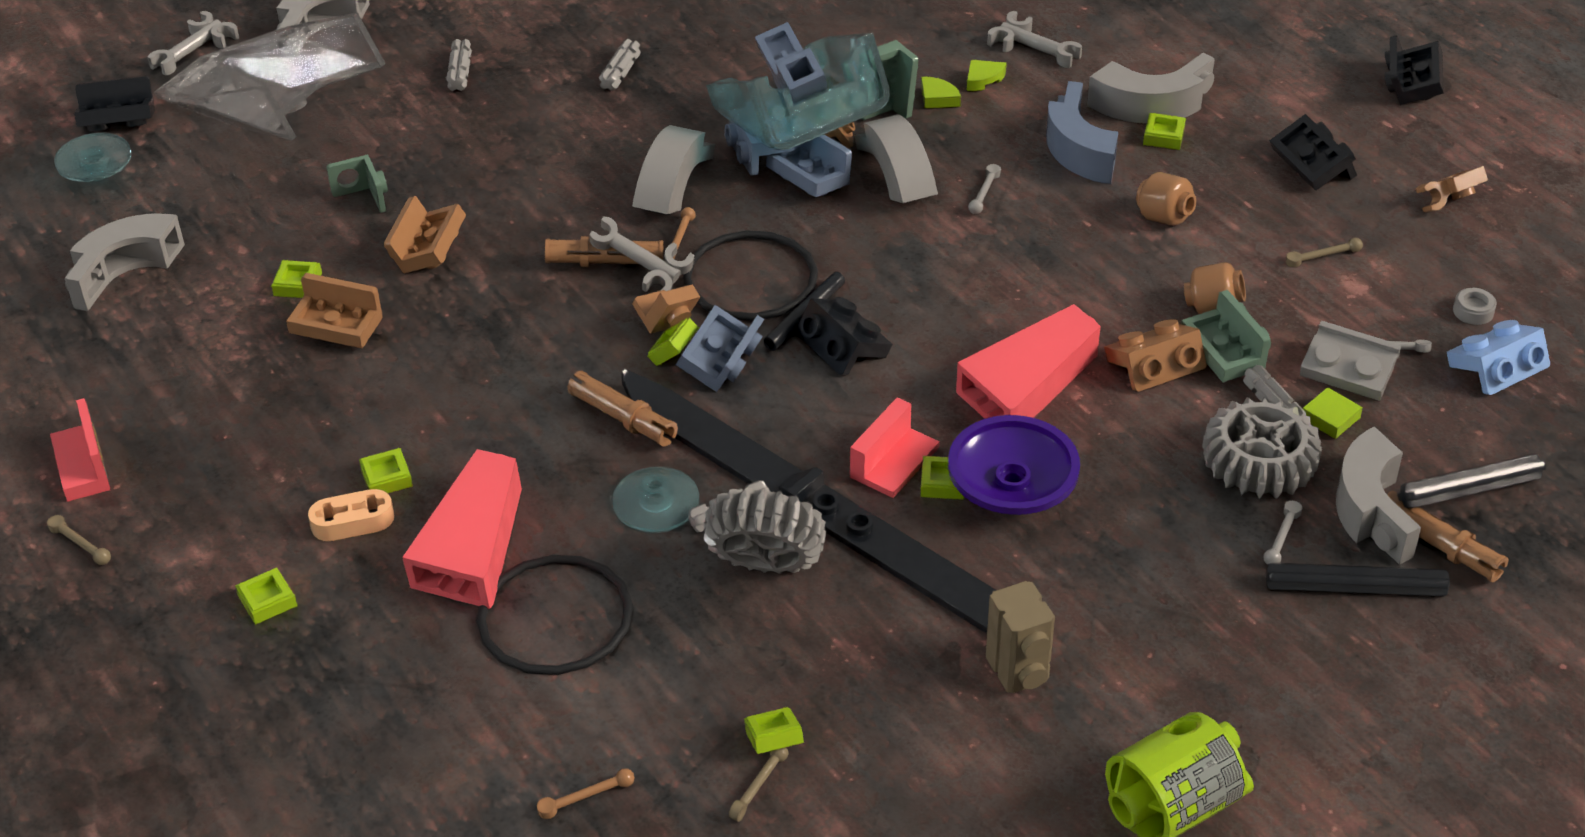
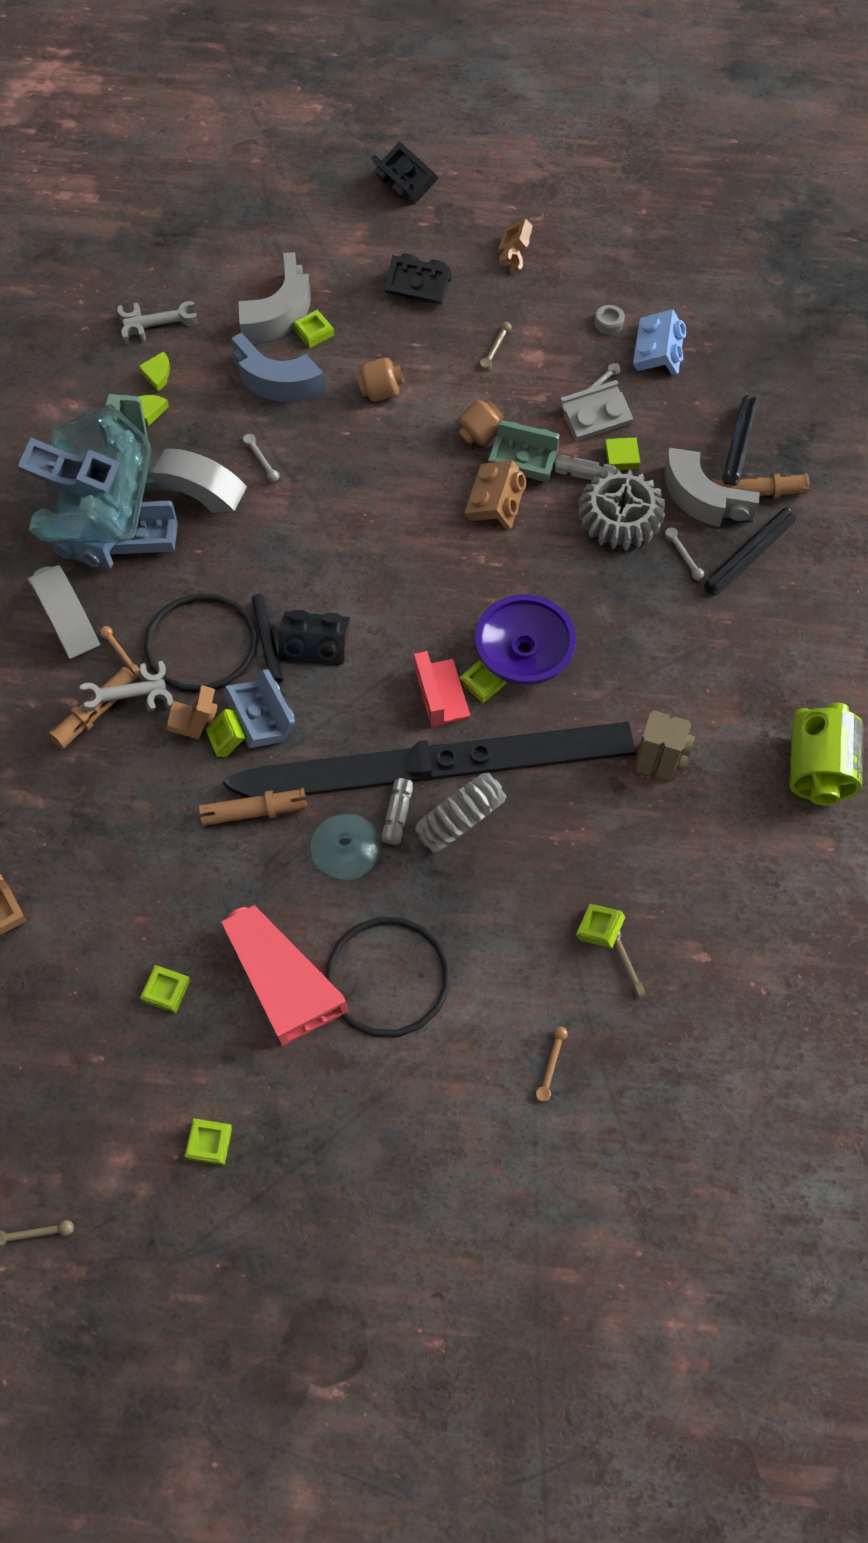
camera: 50 degrees left, 20 degrees up
light nougat beam [308,489,394,541] -> none
coral slope [956,304,1101,419] -> none

